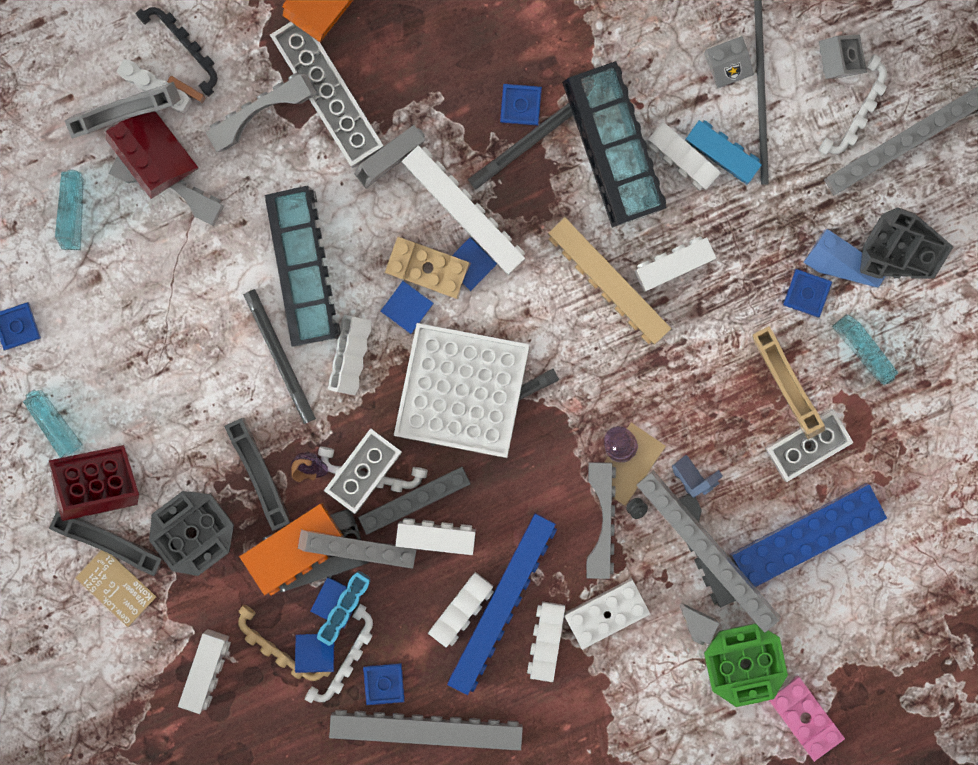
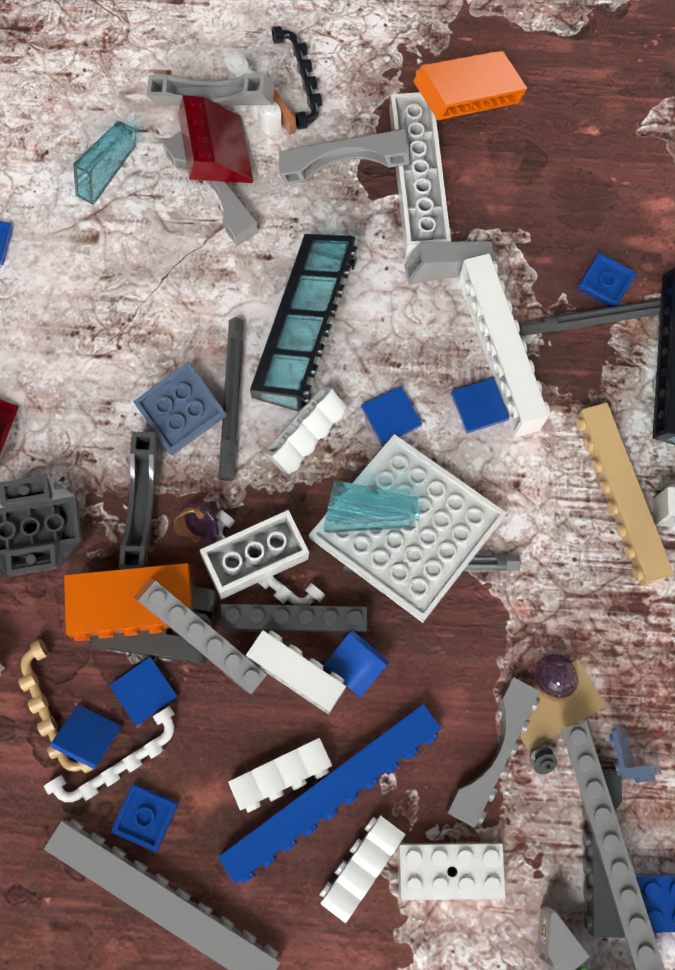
camera: 20 degrees right, 15 degrees down
medium azure brick [317,571,370,646] -> none
tan piece [385,236,471,299] -> none
none -> sand blue plate [133,362,228,456]
none -> clear light blue slope [324,480,422,533]
none -> blue tile [324,630,389,698]

